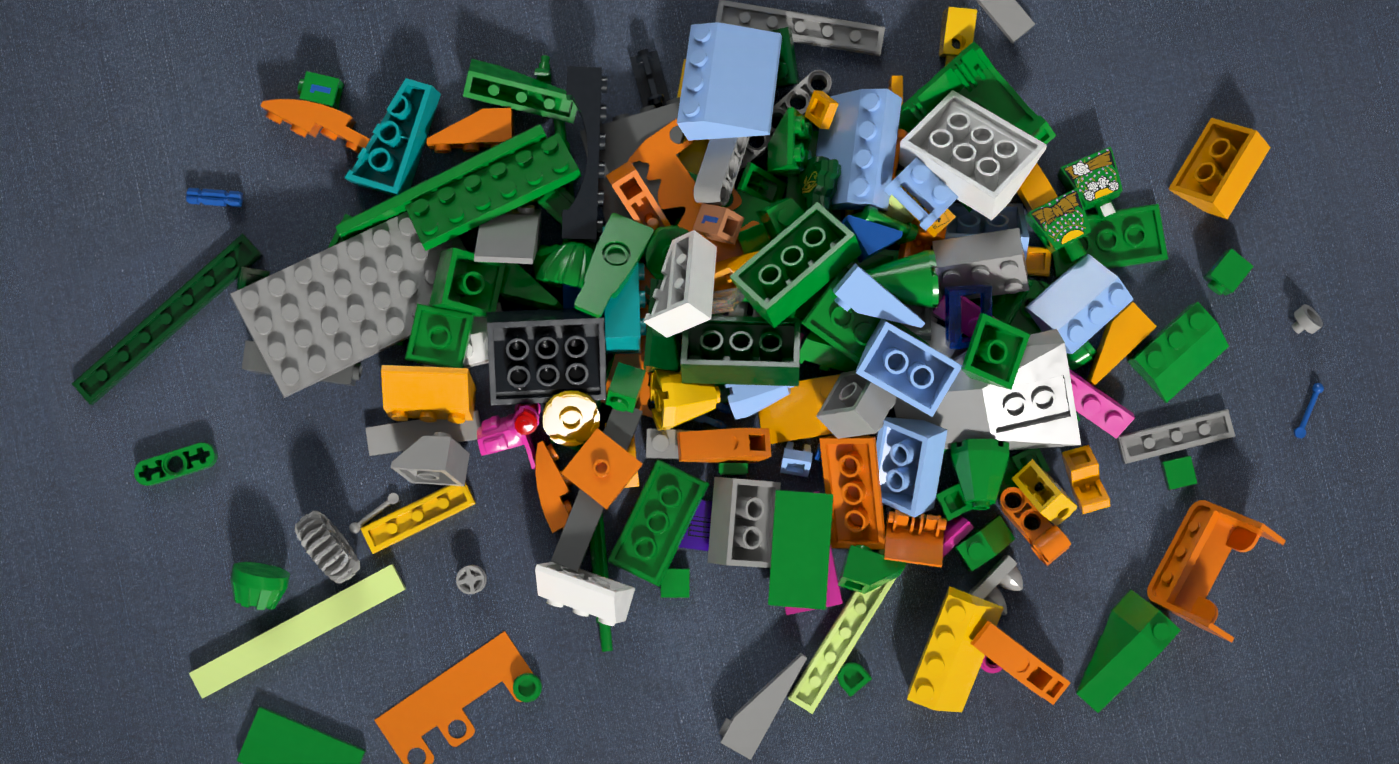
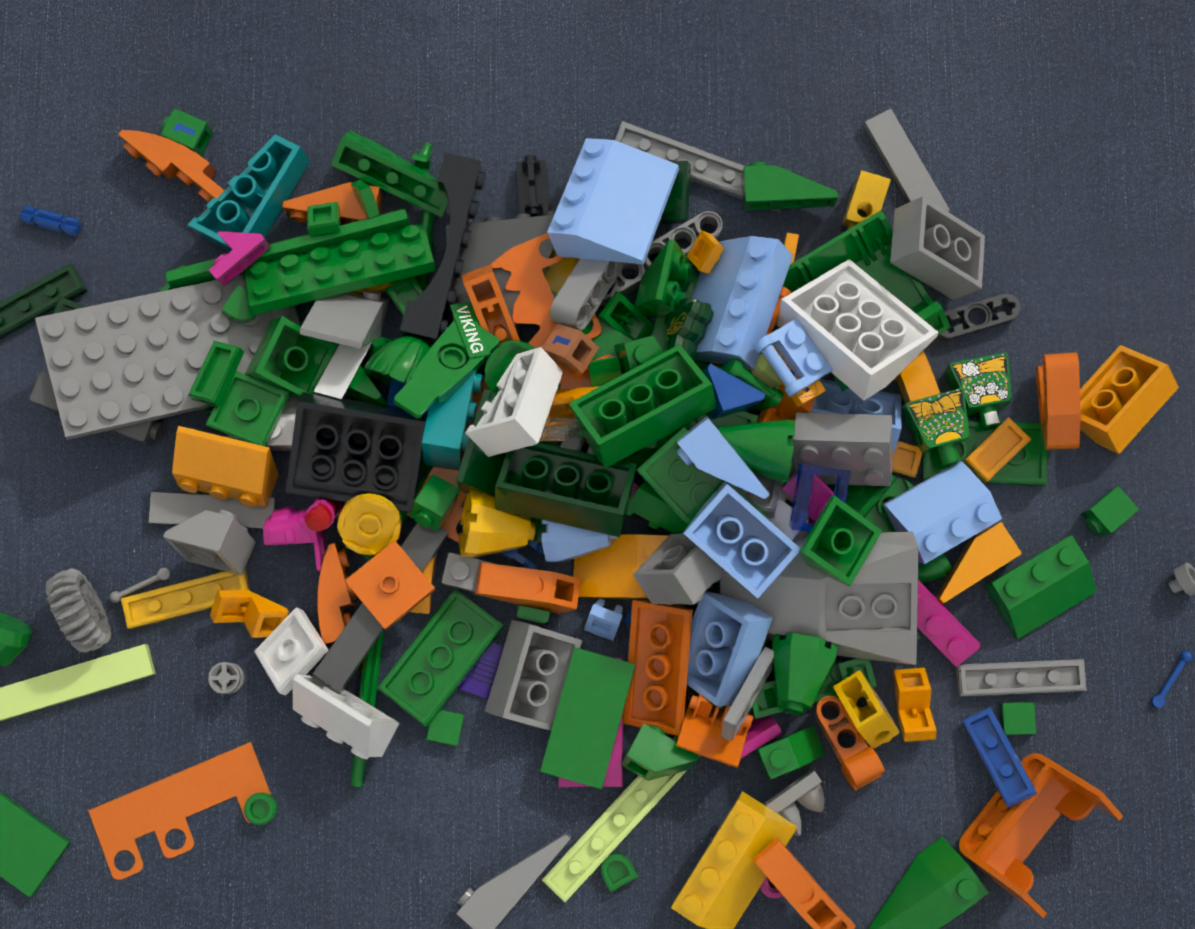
camera: 10 degrees right, 5 degrees down
none -> green tile [188,341,244,407]
none -> dark pink slope [209,231,271,287]
none -> light orange slope [210,590,289,638]
none -> green tile [221,285,257,323]
none -> white tile [254,607,329,696]
none -> green tile [307,202,340,236]
none -> white sticker [314,342,372,399]
none -> green tile [351,180,379,219]
none -> green sticker [450,301,490,358]
none -> light grey tile [721,647,774,741]
none -> green slope [741,162,838,211]
none -> light grey brick [890,196,985,300]
none -> dark grey beam [937,293,1021,341]
none -> blue tile [962,707,1037,808]
none -> light orange tile [964,417,1031,483]
none -> orange connector [1036,352,1081,450]

